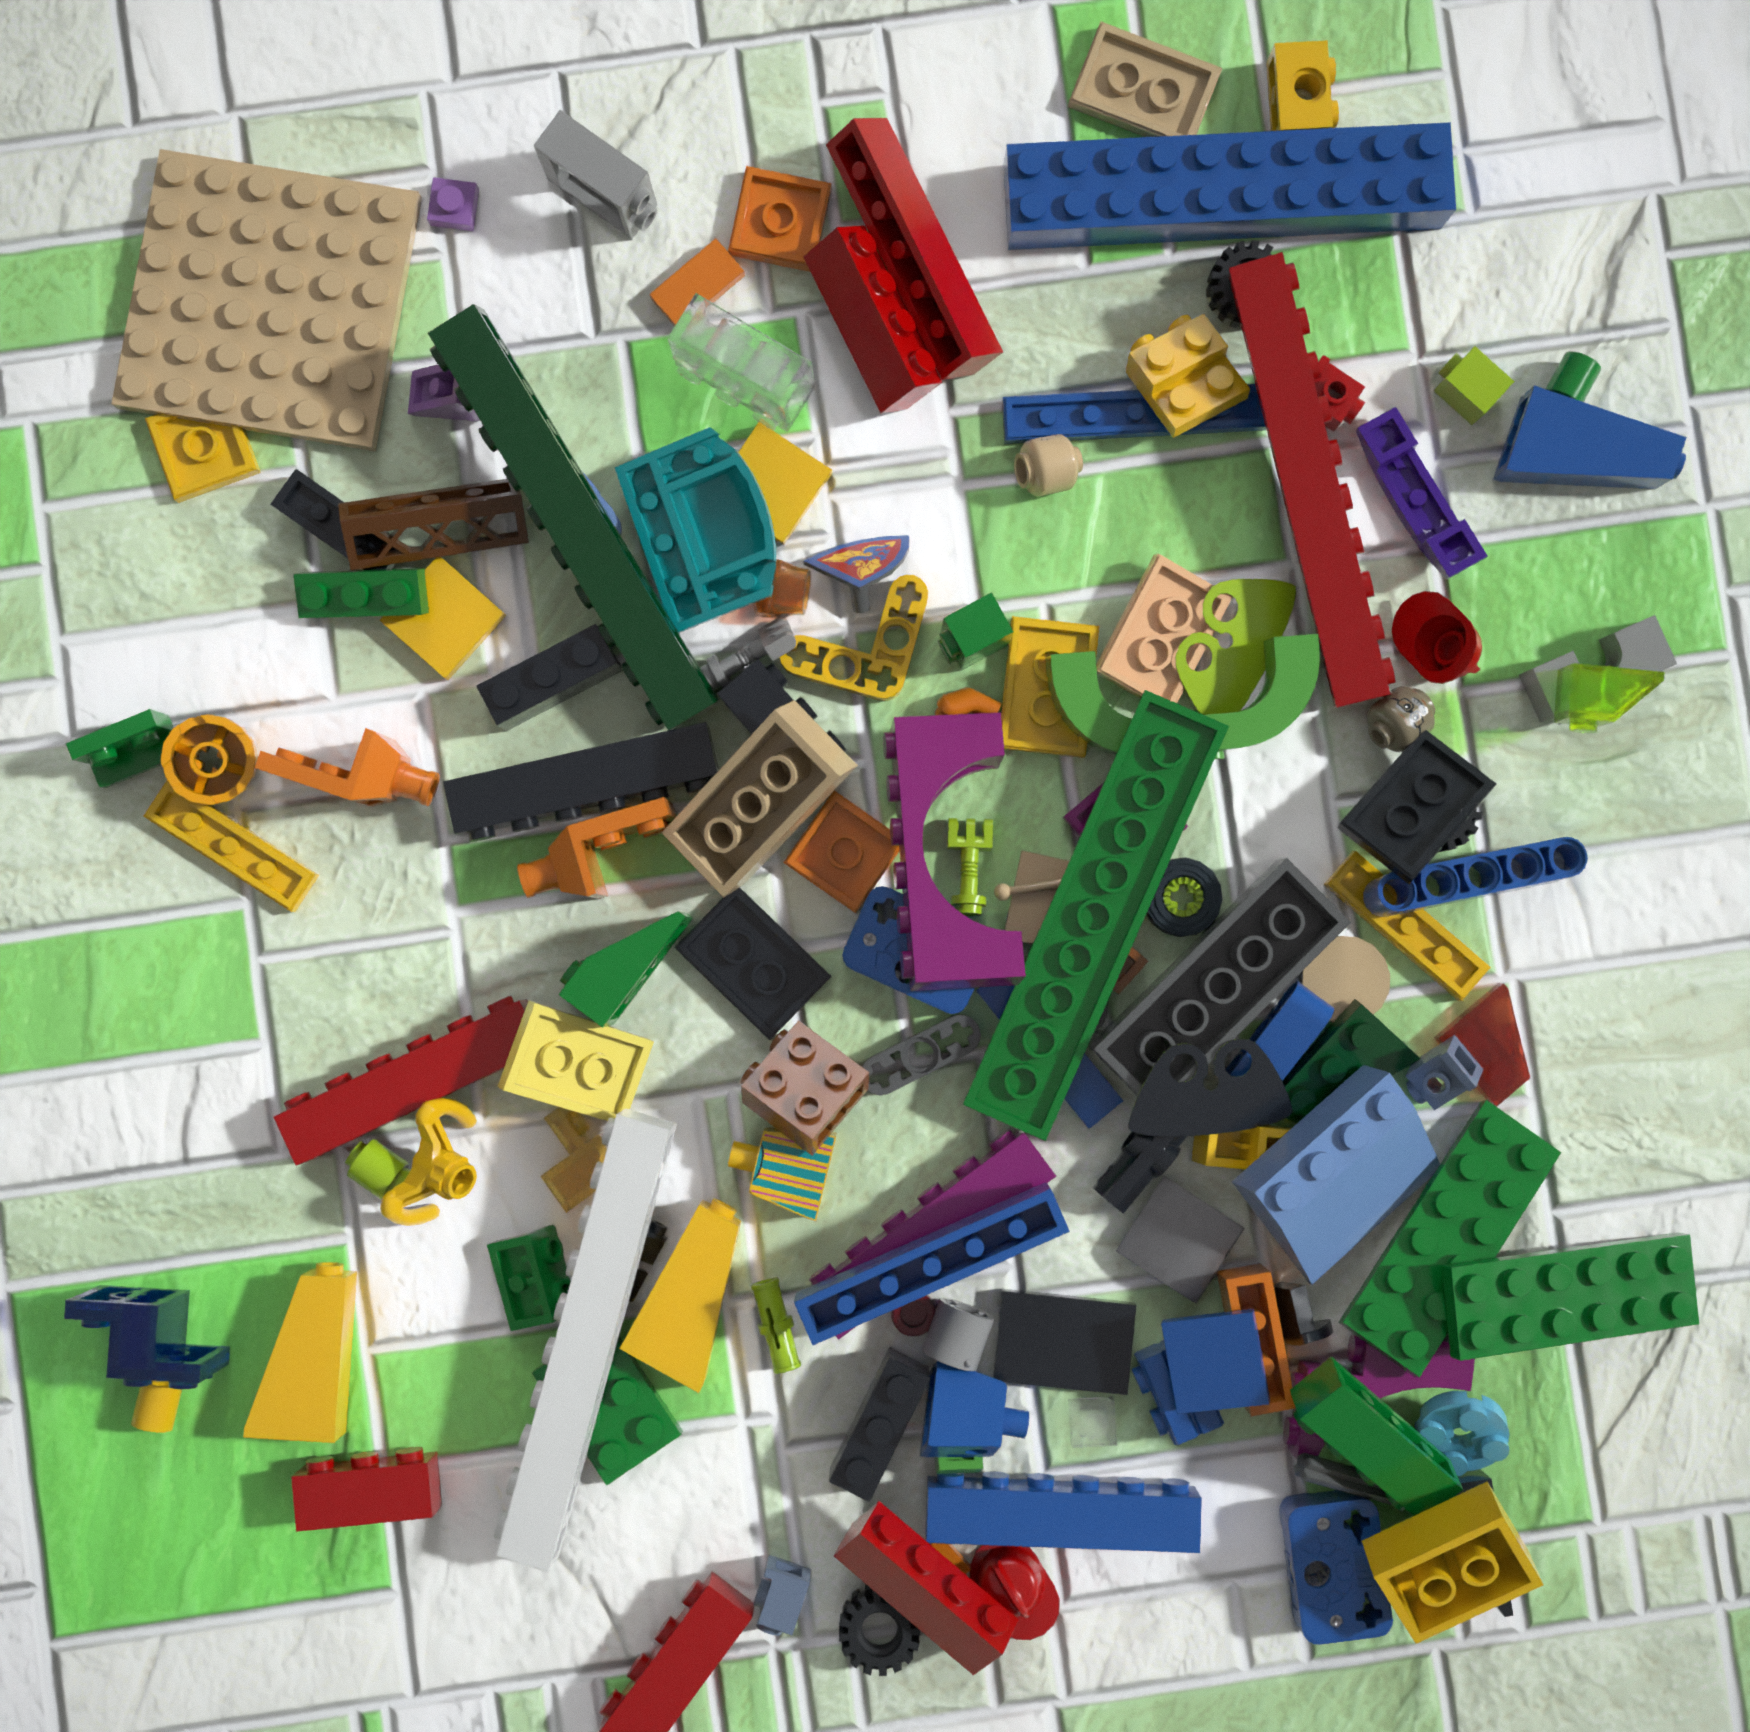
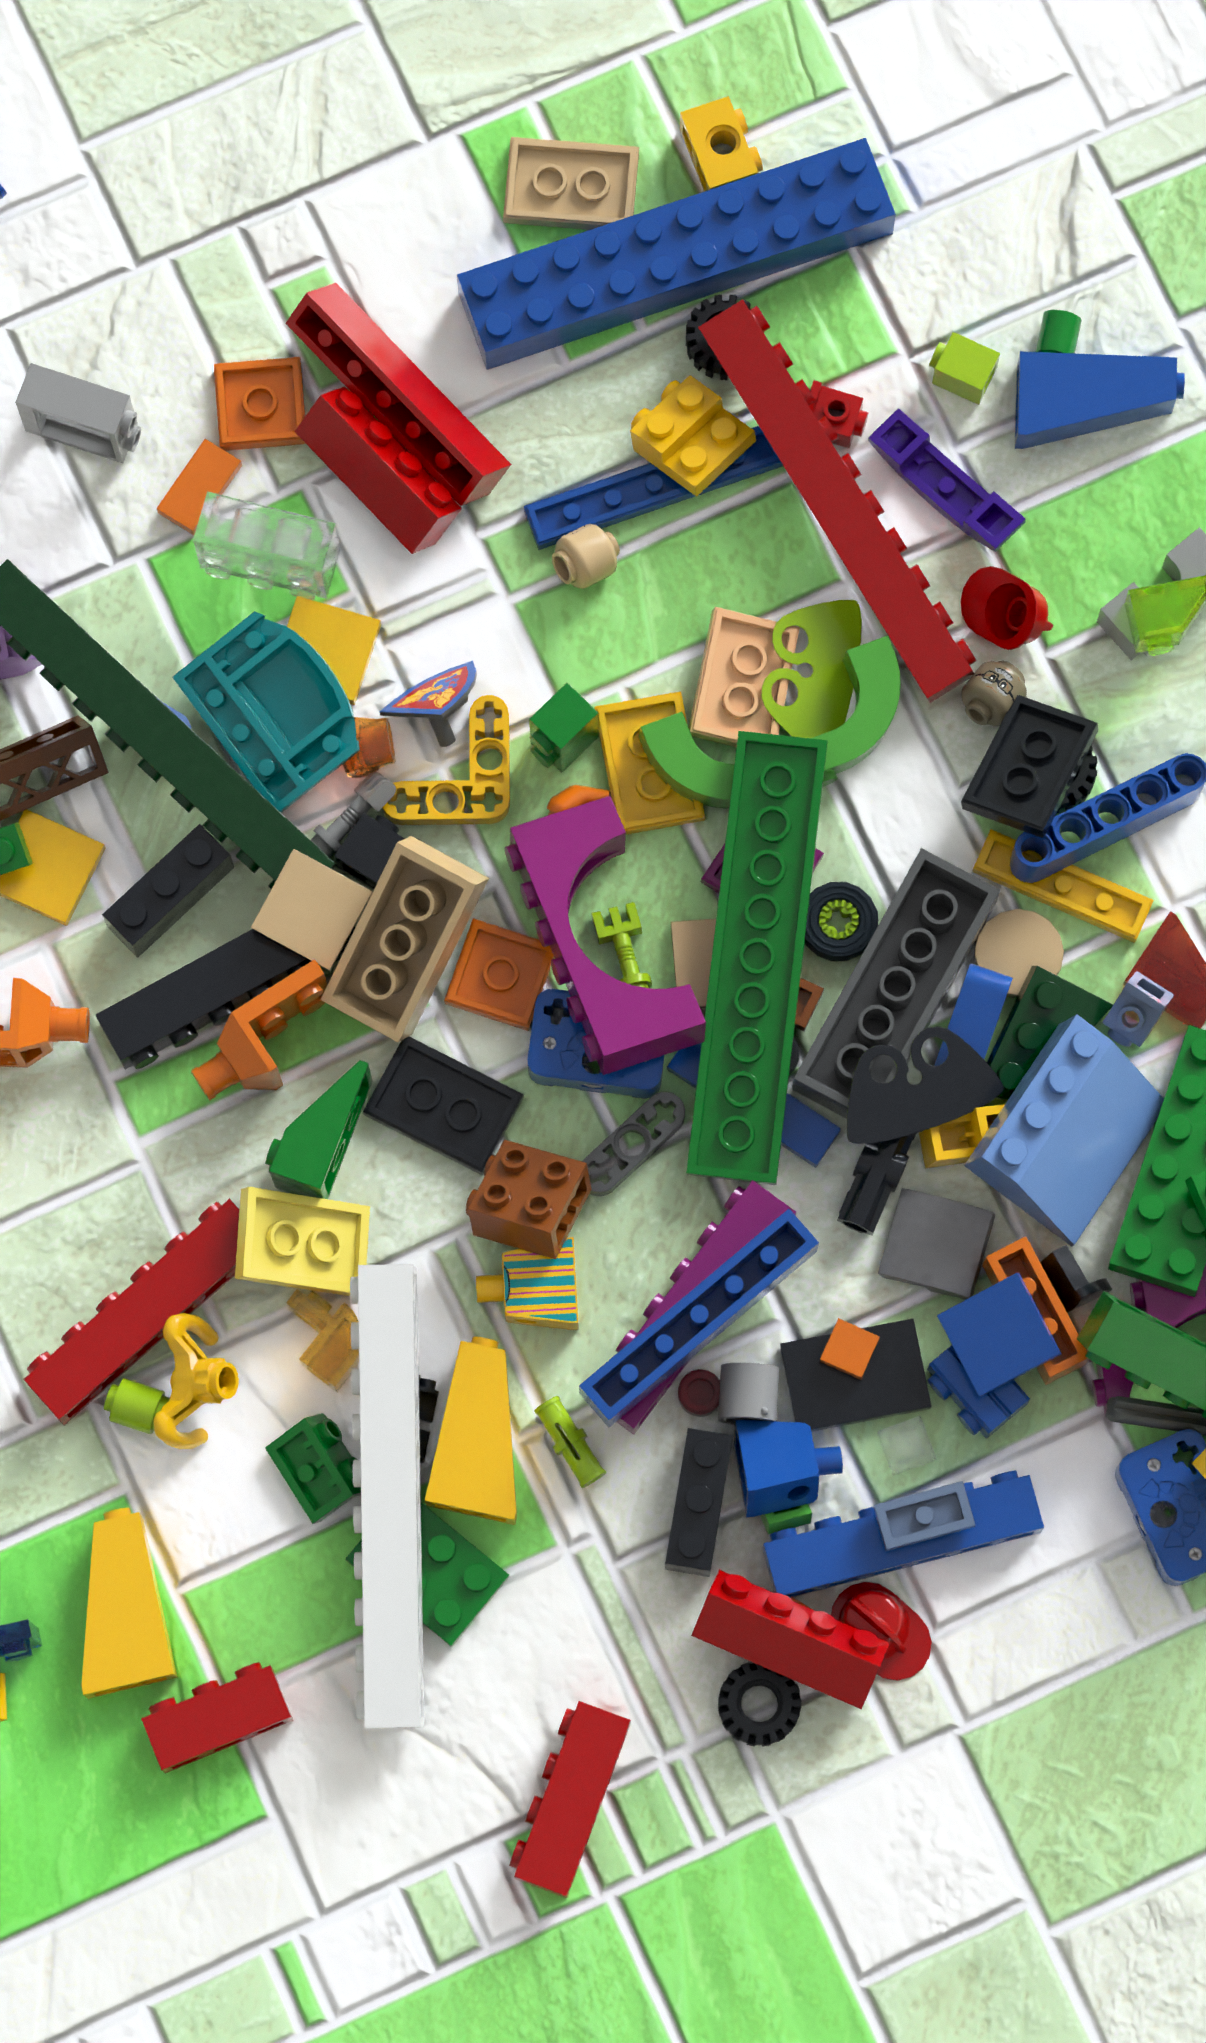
camera: 15 degrees left, 10 degrees down
sand blue brick [753,1555,811,1636] -> none
tan hinge [994,879,1061,901] -> none
none -> tan tile [251,849,373,971]
none -> orange tile [819,1318,880,1380]
none -> sand blue plate [873,1481,975,1551]

